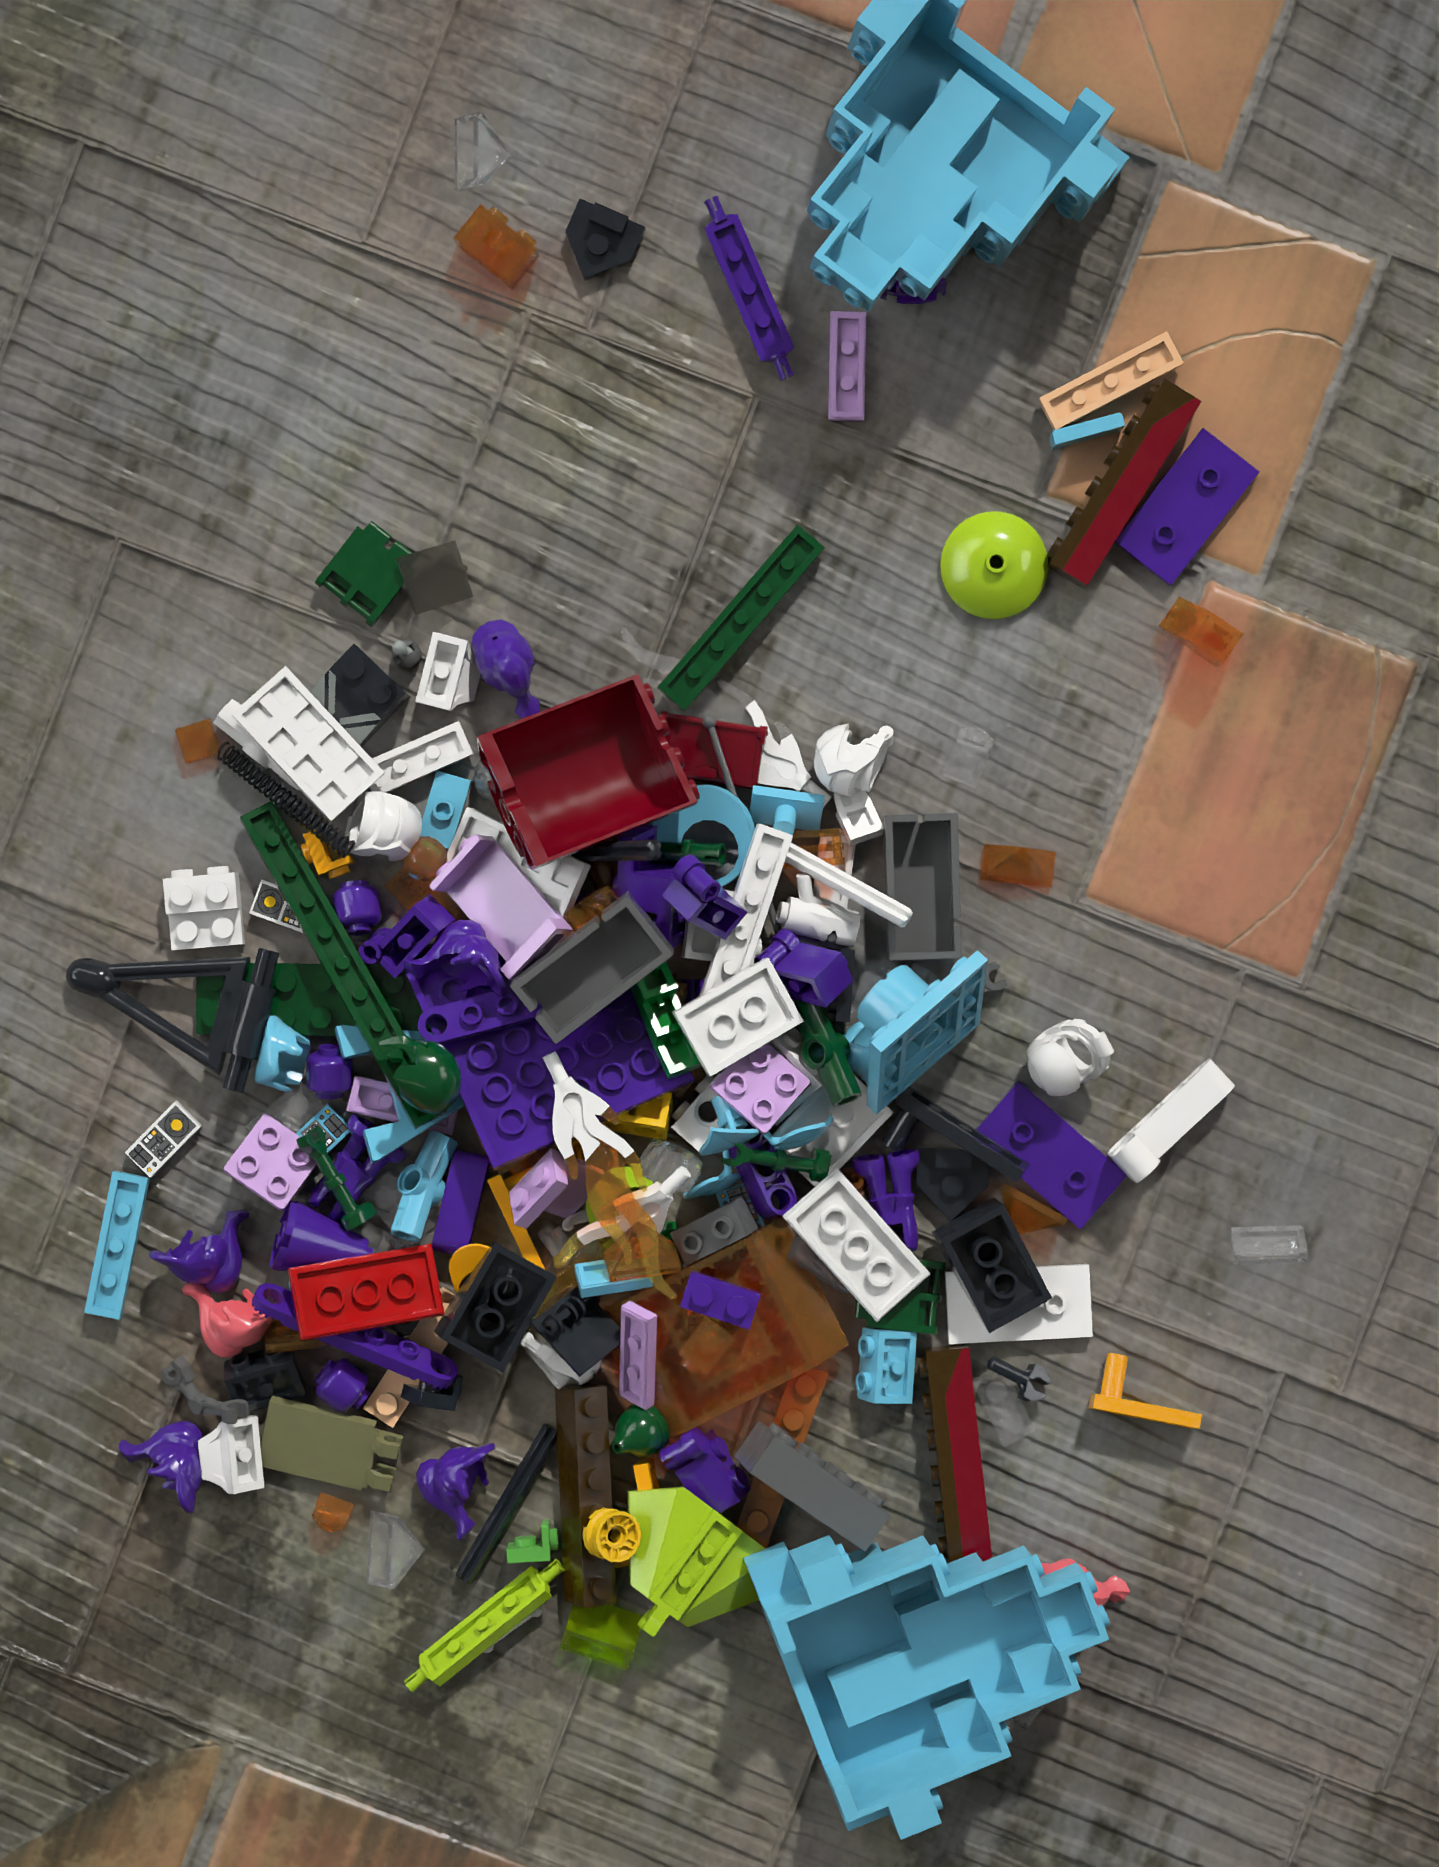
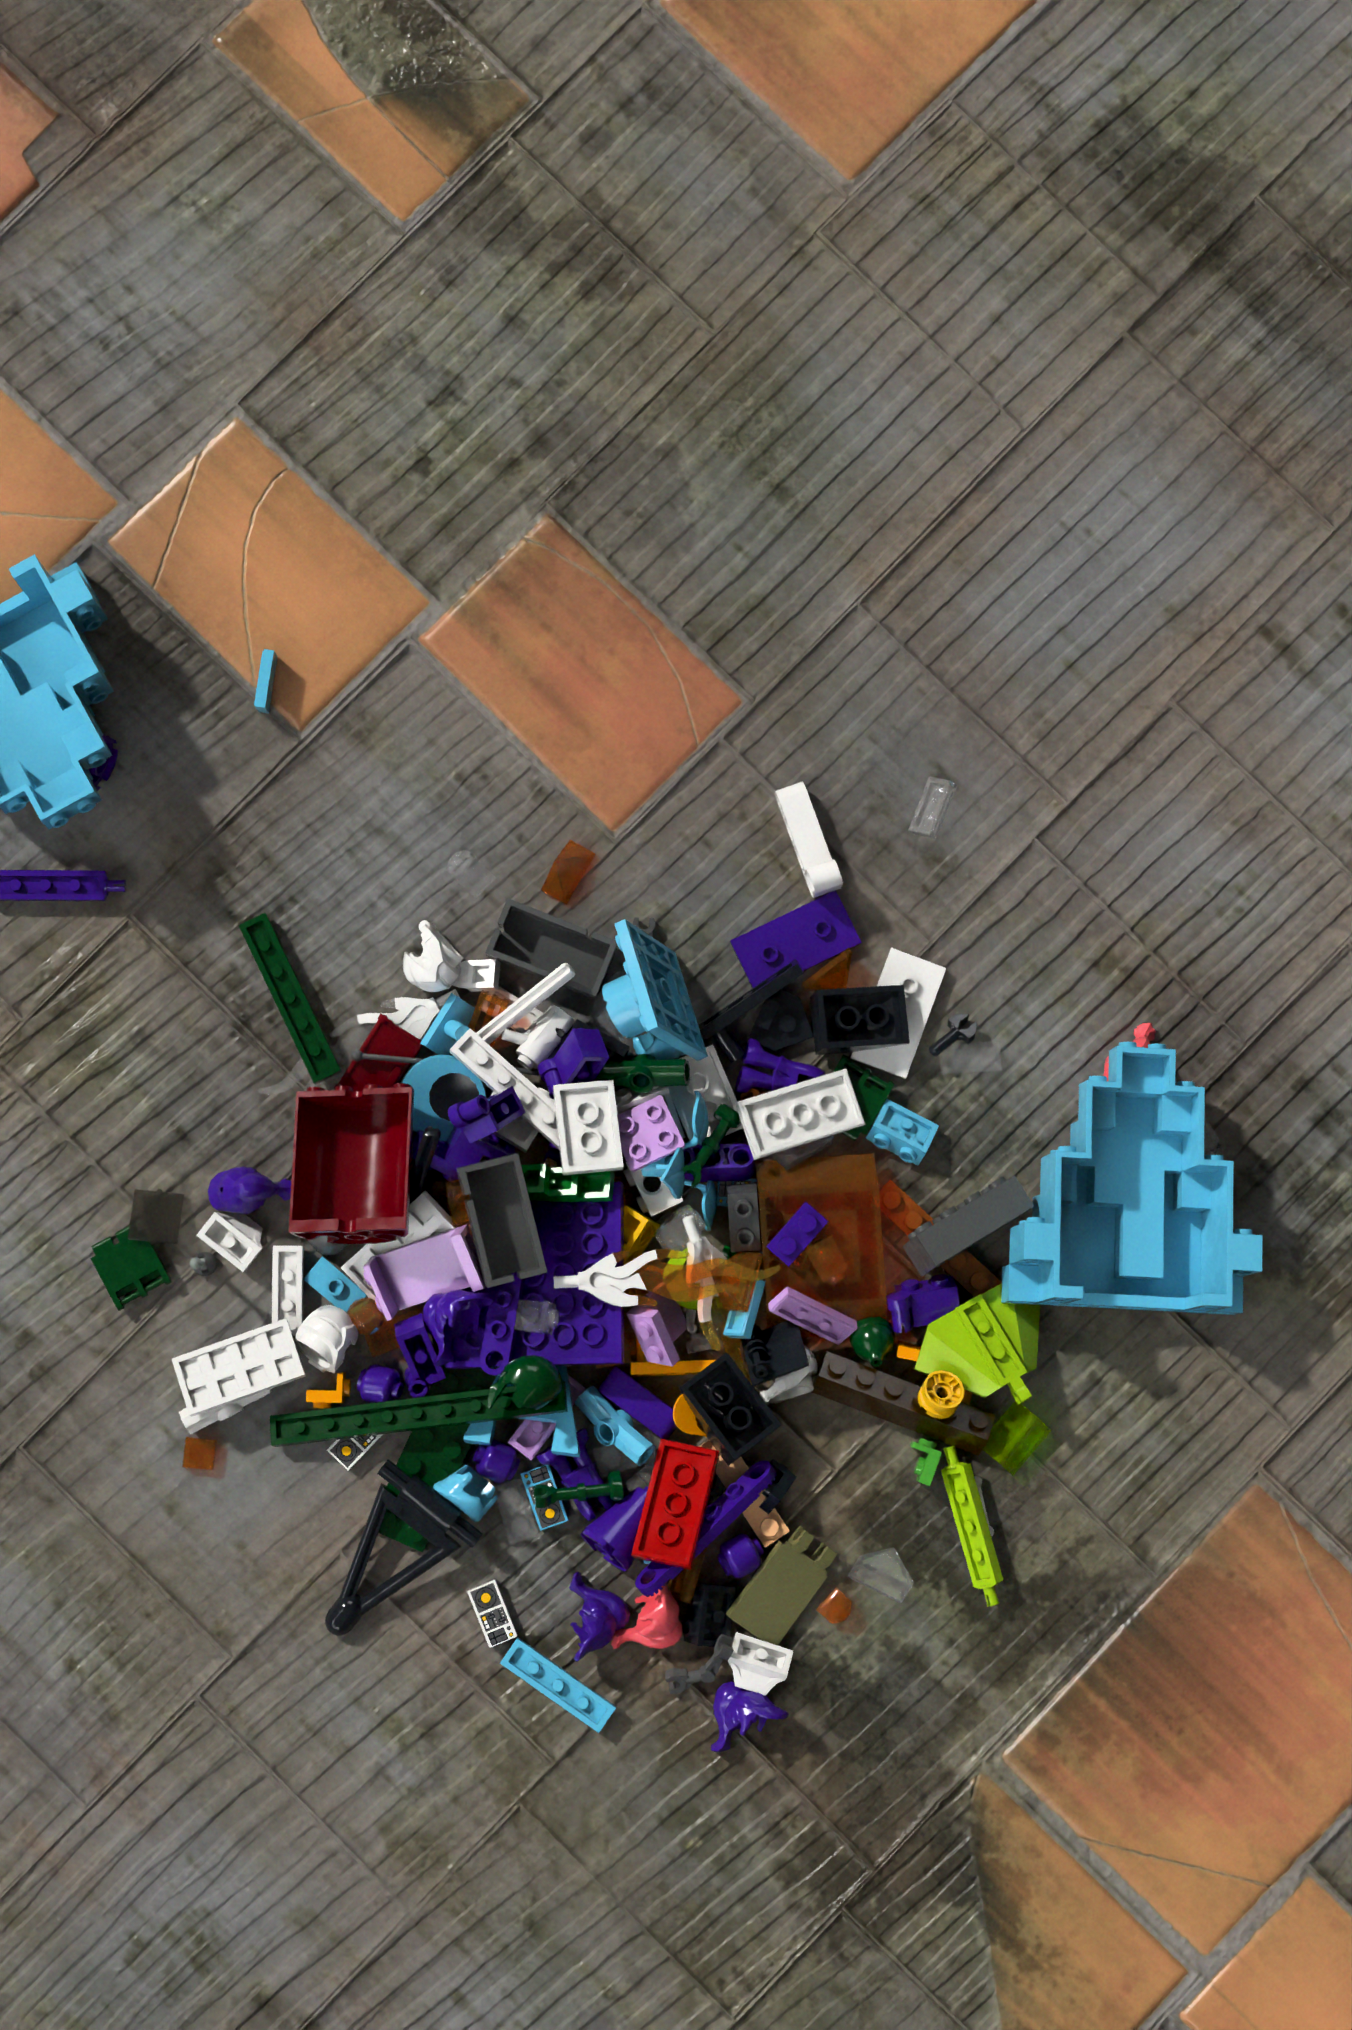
camera: 70 degrees left, 5 degrees down
white plate [163,866,245,951] -> none
black piece [217,741,355,858] -> none
lavender bracket [224,1114,317,1211] -> none
black slope [310,644,410,748] -> none
dark purple piece [416,1443,496,1540] -> none
black axle [456,1423,557,1584] -> none
dark green pin [651,839,726,867] -> none
lavender tile [828,311,866,422] -> none
brick [918,1343,992,1563] -> none
lime dish [940,511,1048,620] -> none
white helmet [1027,1019,1114,1096] -> none
light nougat plate [1038,331,1183,430] -> none
brick [1047,379,1202,589] -> none
light orange piece [1088,1353,1202,1429] -> none
dark purple plate [1114,428,1260,586] -> none
clear orange slope [1158,596,1244,667] -> none
none -> clear bracket [514,1299,559,1335]

